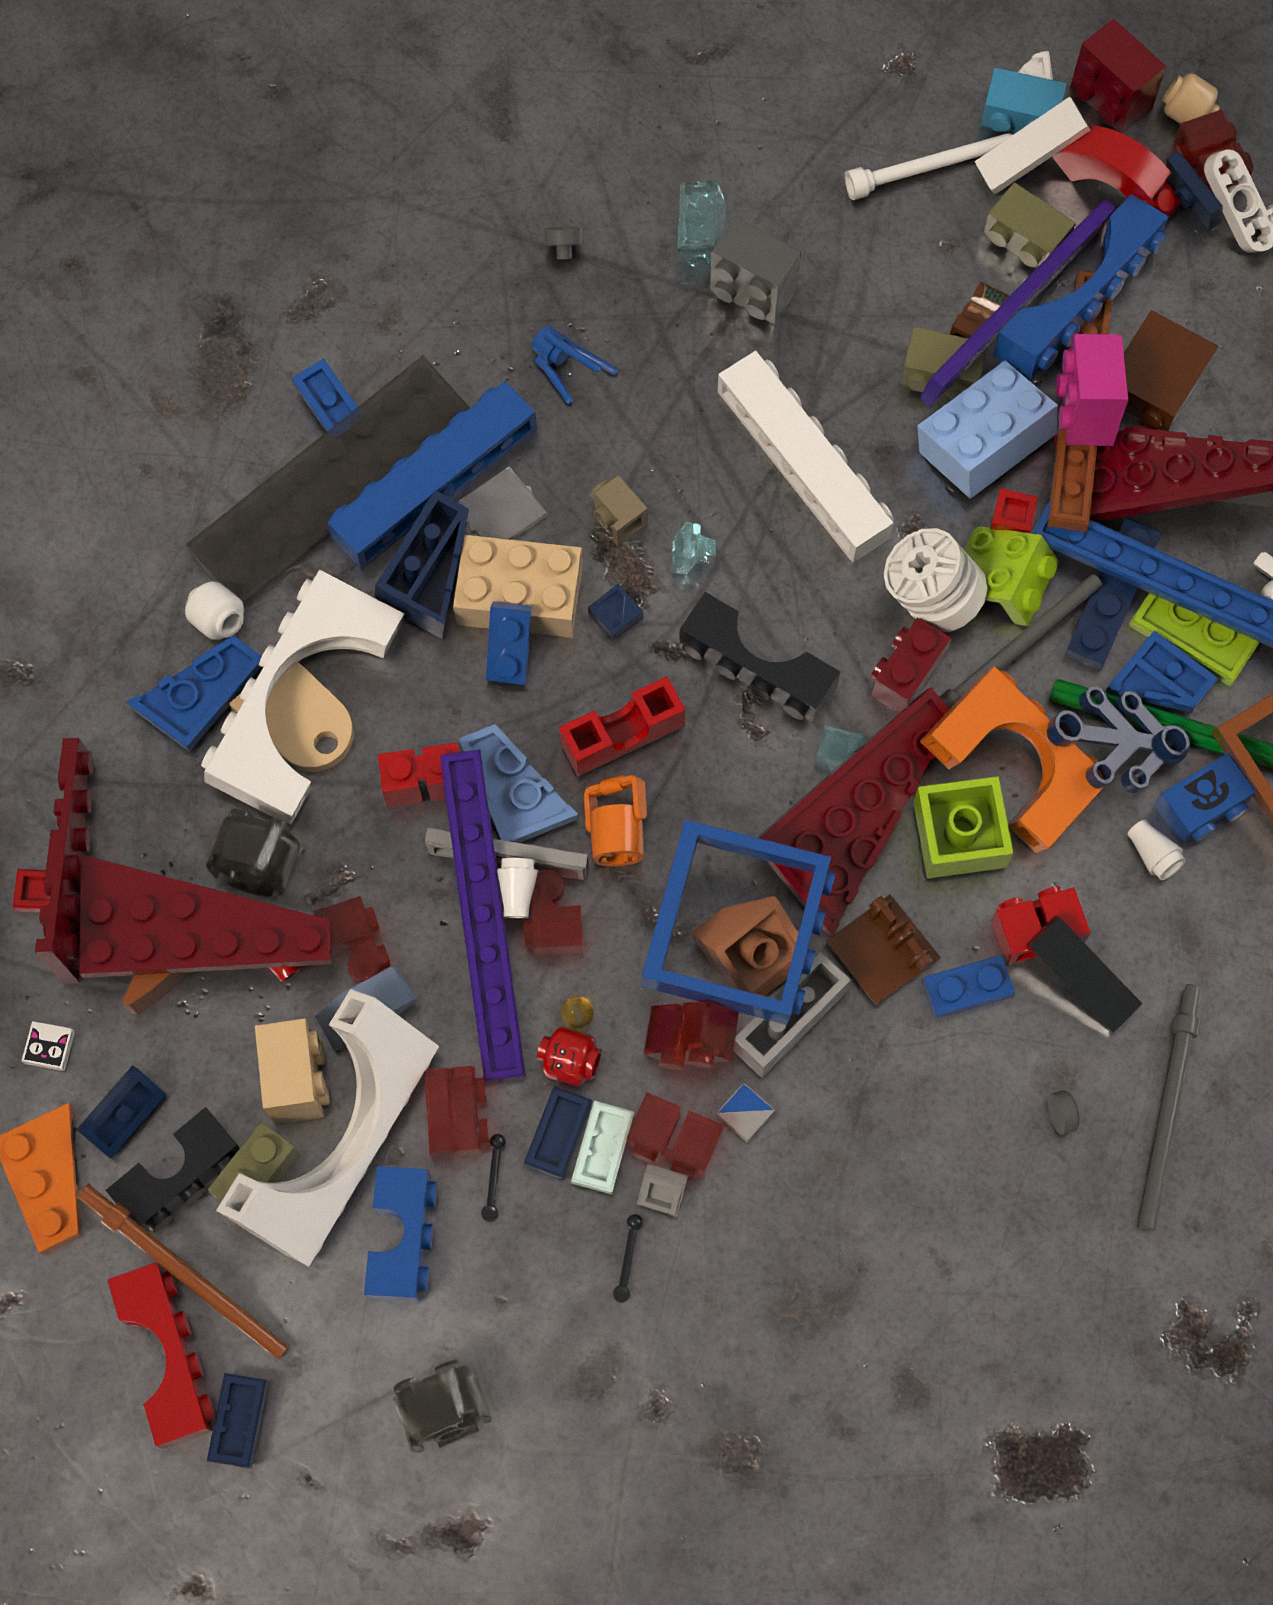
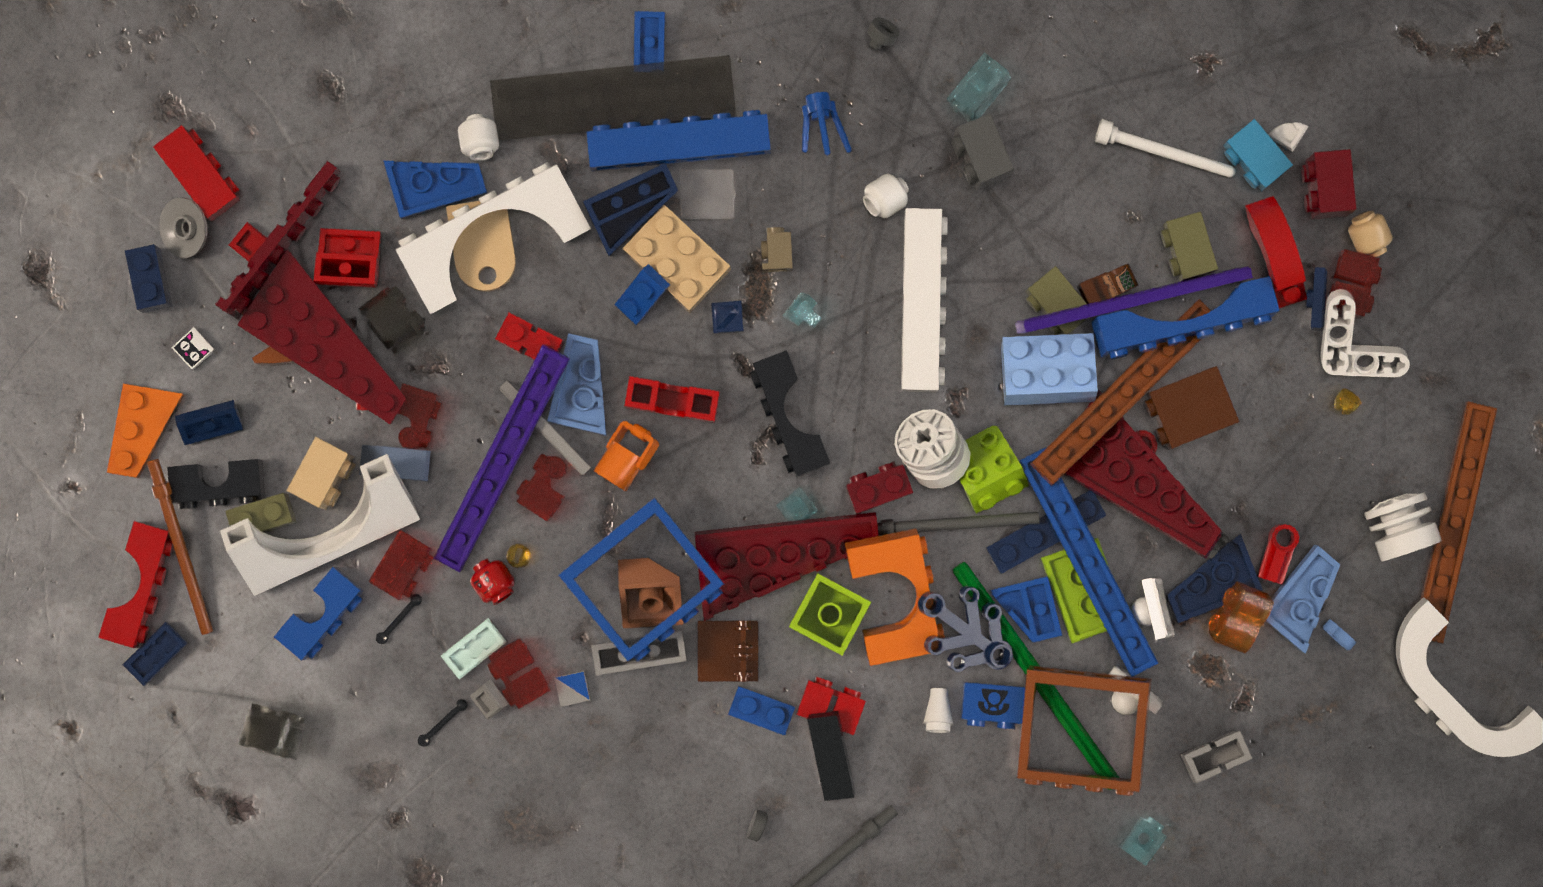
camera: 35 degrees right, 15 degrees up
white cone [497,858,538,918] -> none
dark blue tile [524,1086,593,1180] -> none
clear red piece [644,1001,739,1070] -> none
white tile [974,97,1091,194] -> none
red tile [990,488,1038,533] -> none
dark pink brick [1056,334,1128,446] -> none
none -> red brick [313,228,382,288]
none -> white head [863,173,909,218]

